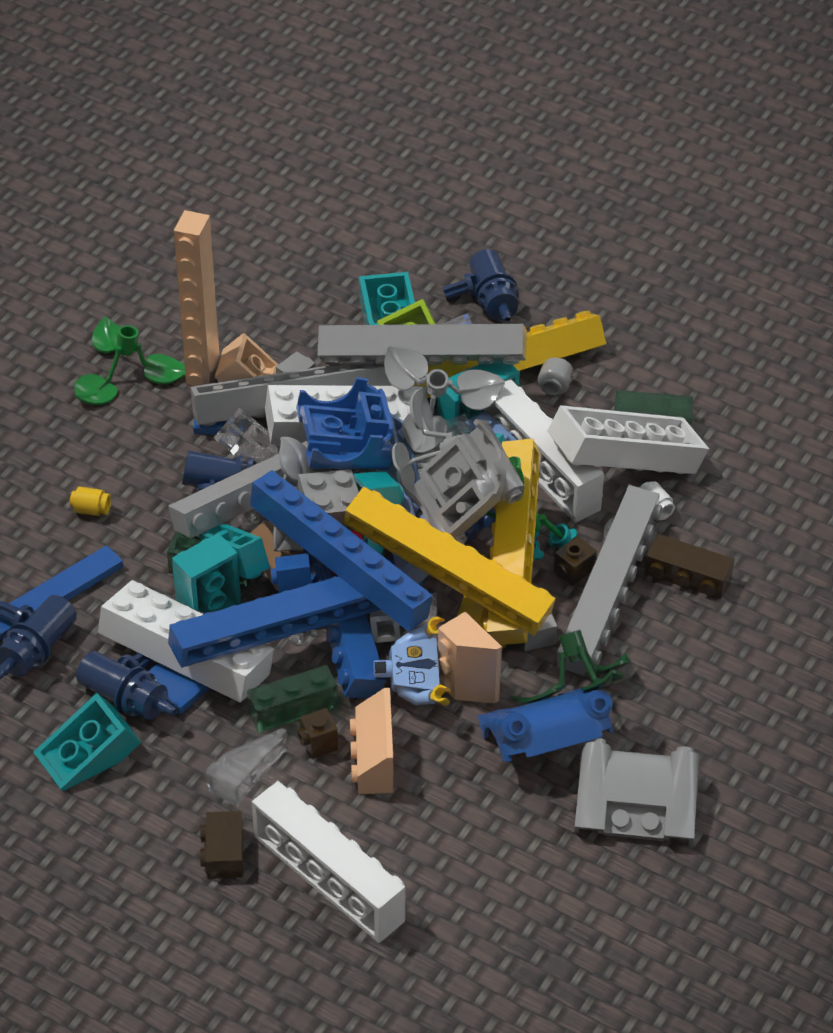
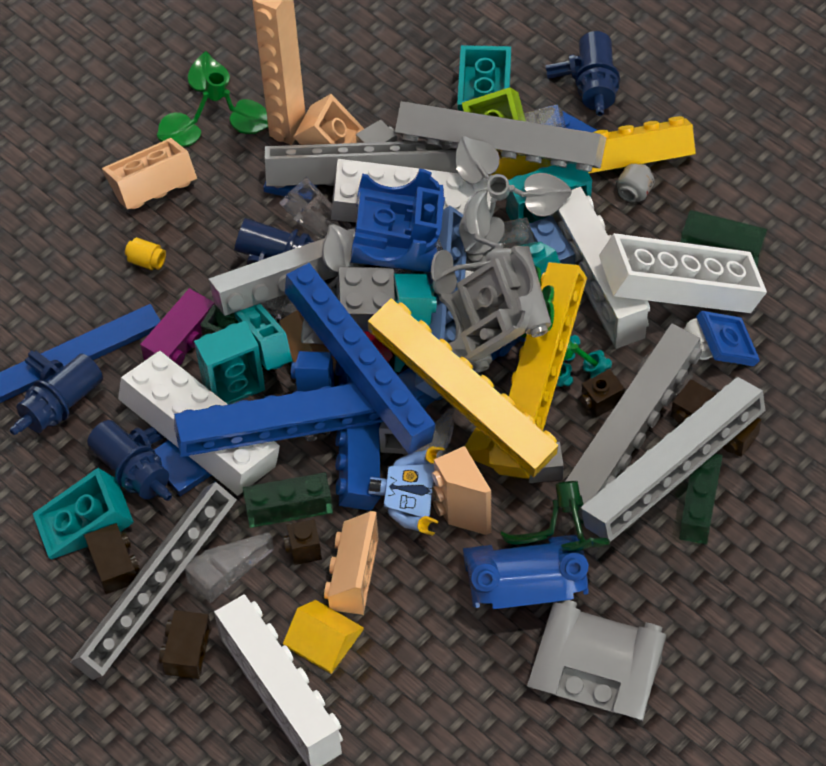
camera: 15 degrees right, 10 degrees up
none -> light grey brick [70,482,237,680]
none -> dark brown brick [84,523,140,594]
none -> light nougat slope [102,138,197,210]
none -> magenta brick [140,288,218,366]
none -> yellow slope [283,600,364,674]
none -> light grey brick [581,377,765,542]
none -> clear green brick [679,454,723,544]
none -> blue tile [696,311,760,366]

